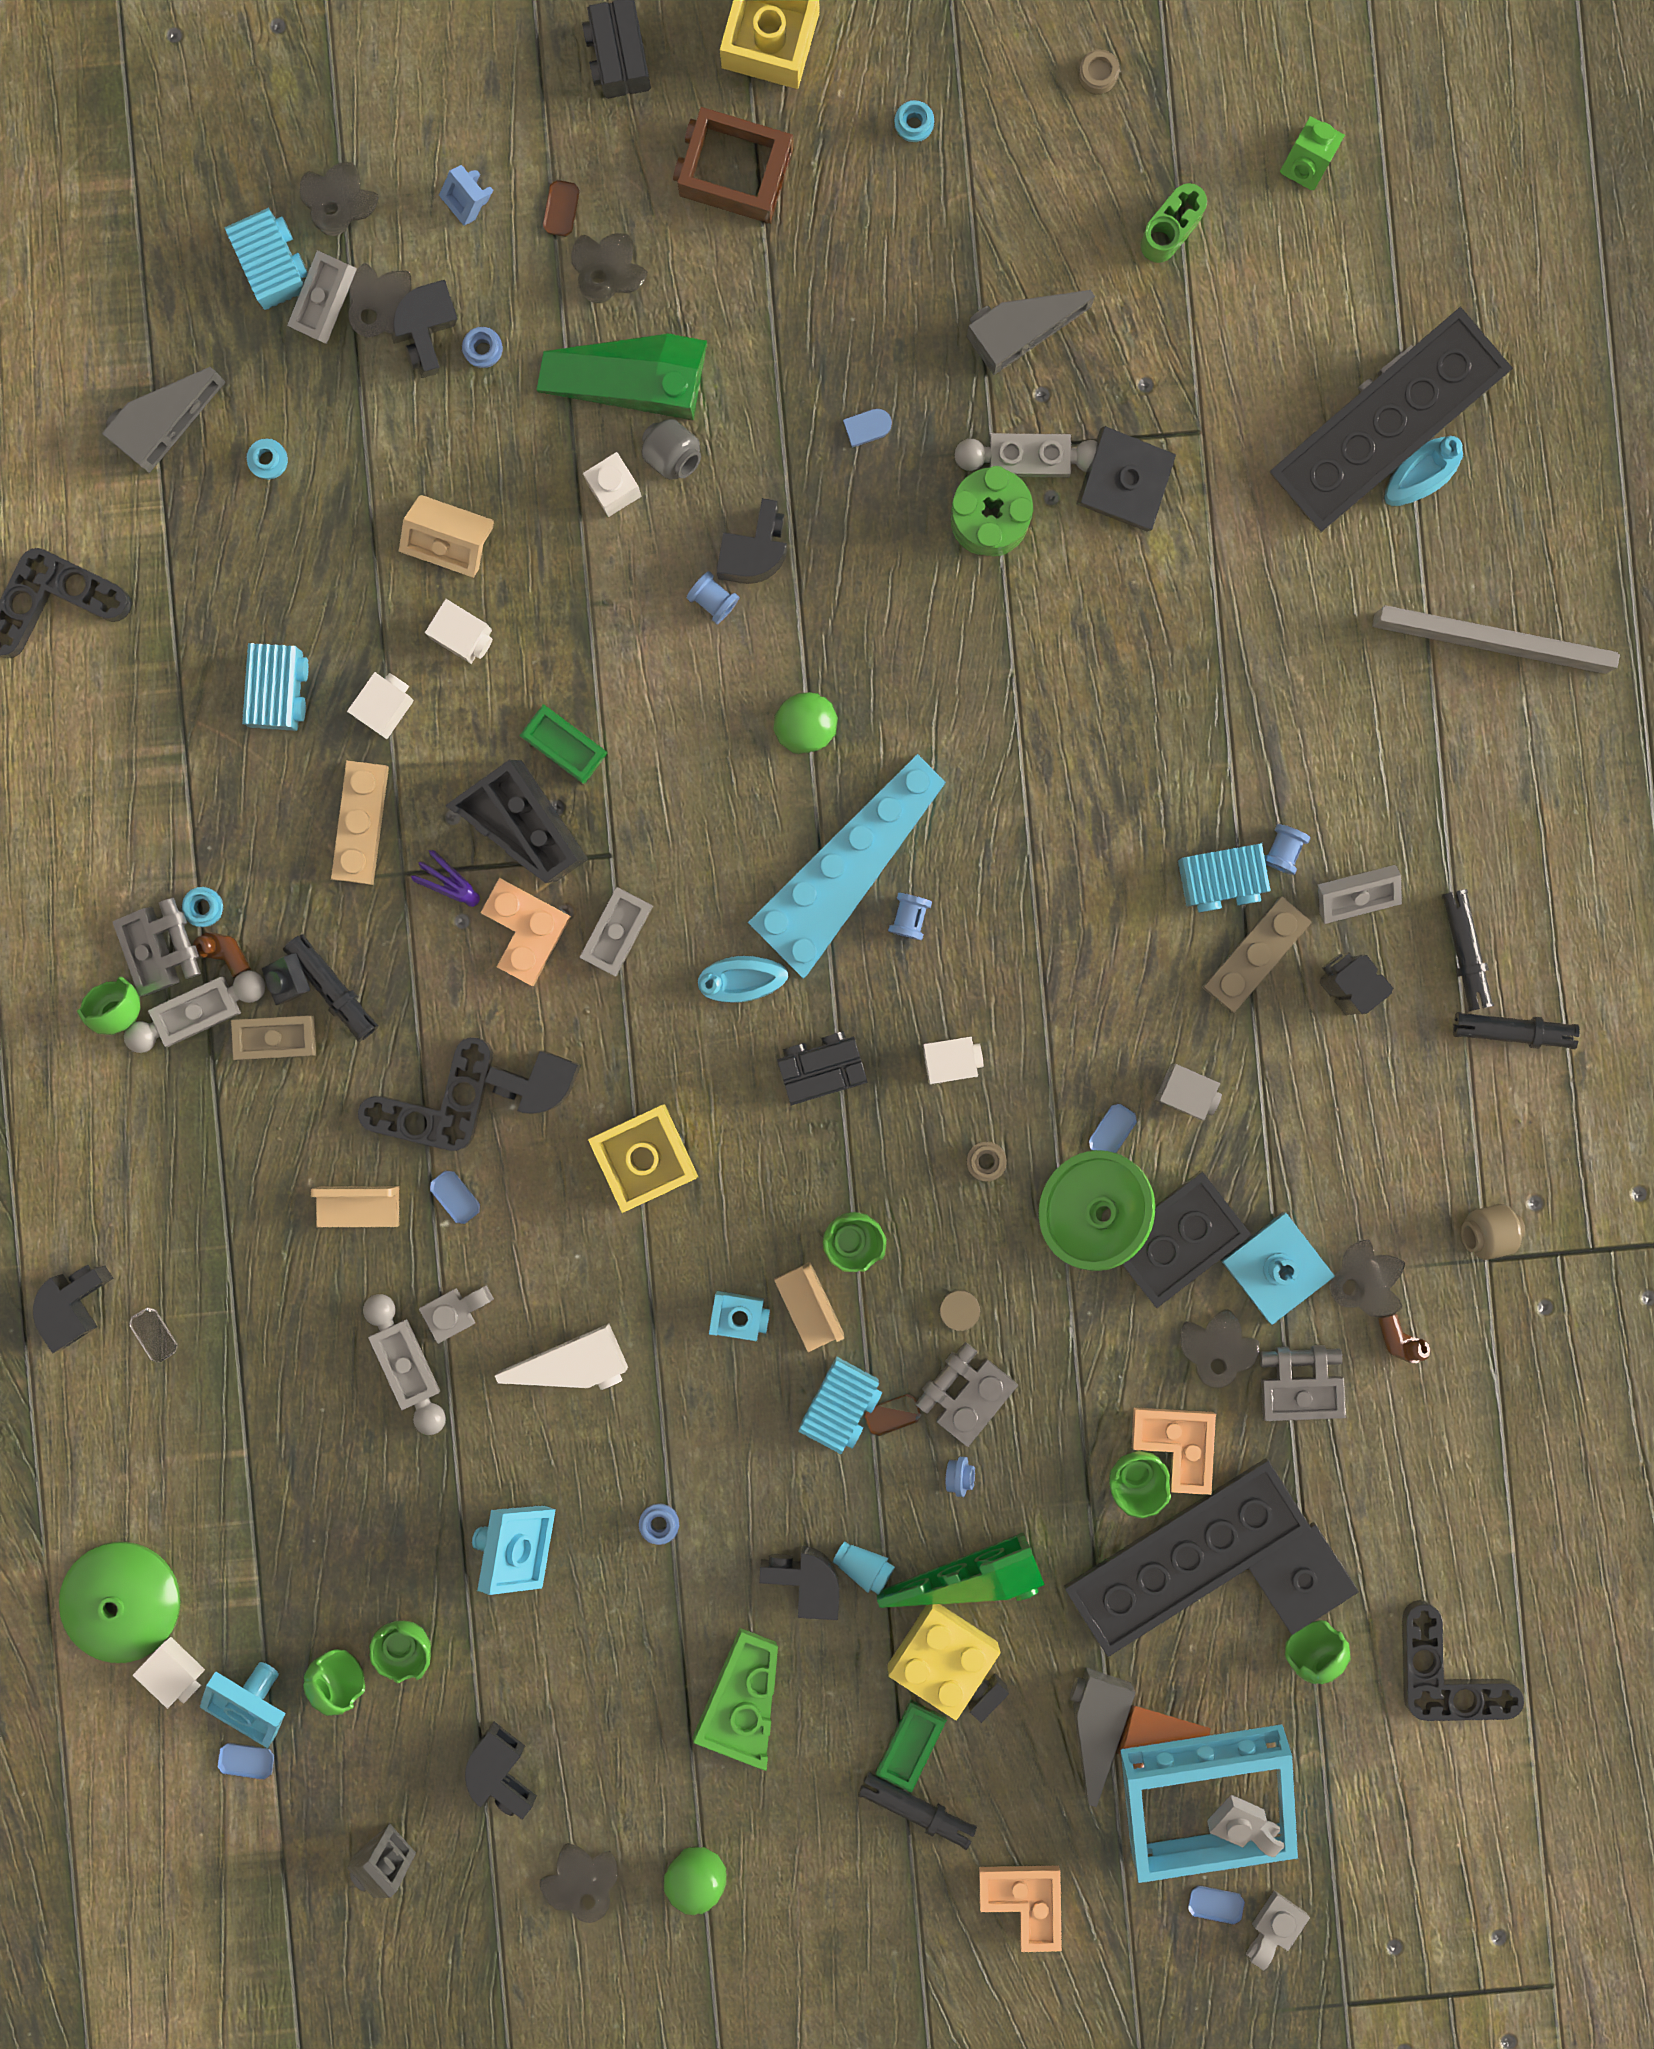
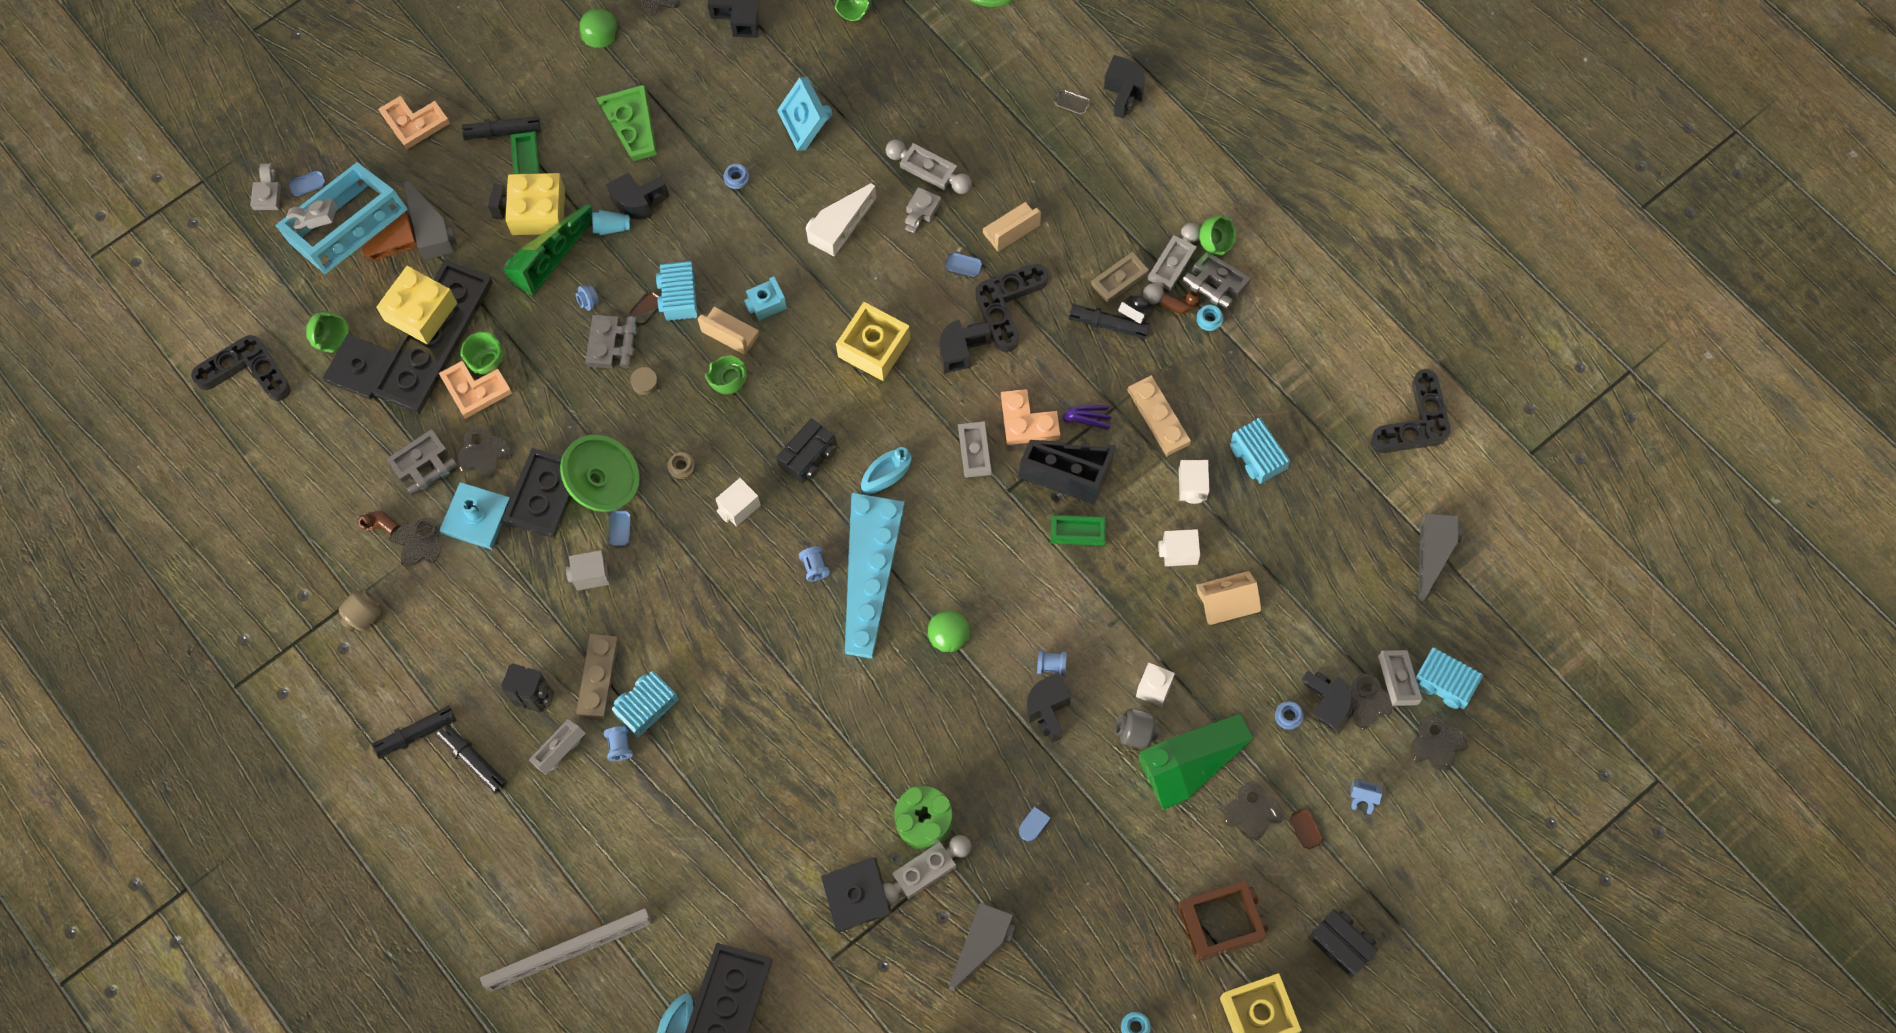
camera: 155 degrees right, 20 degrees down
medium azure plate [247,439,288,480] -> none
bright green hair [369,1621,431,1683] -> none
none -> light yellow brick [376,266,457,345]

